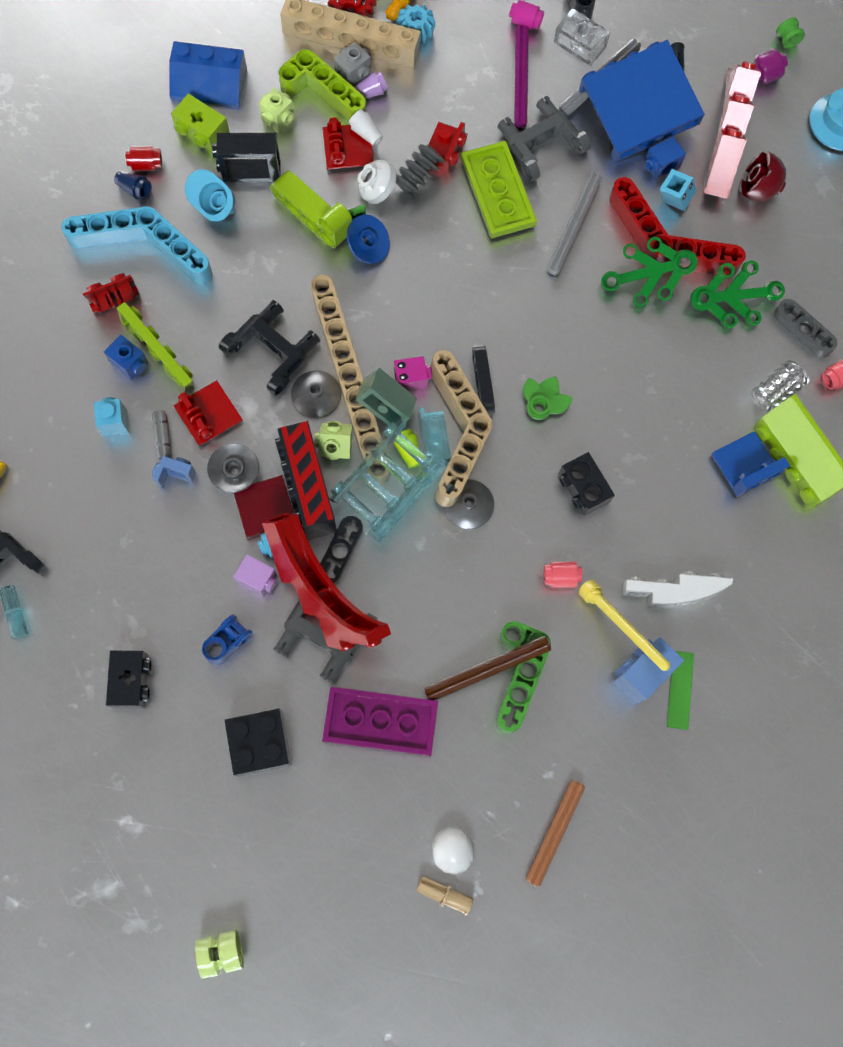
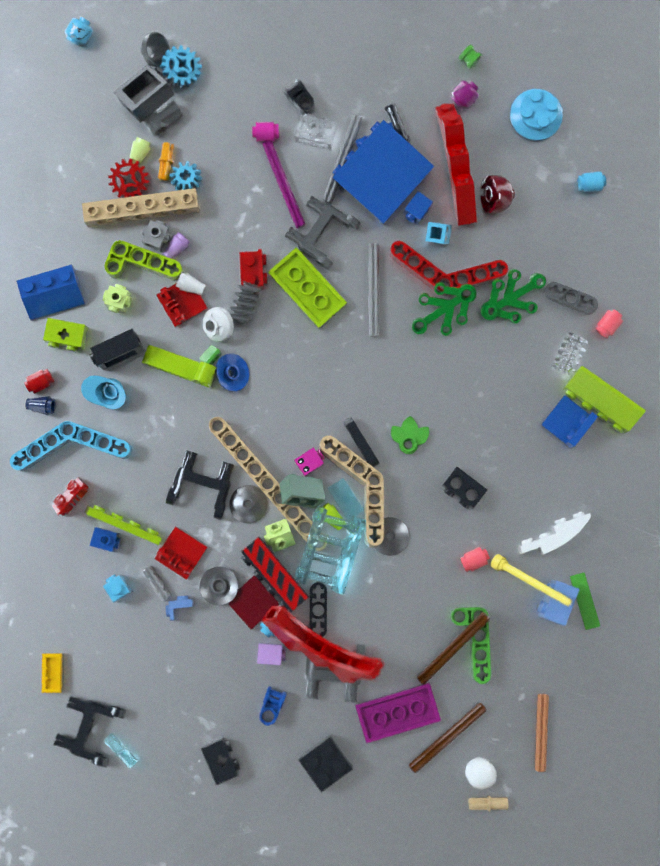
camera: 20 degrees left, 10 degrees up
none -> reddish brown axle [409,703,487,773]

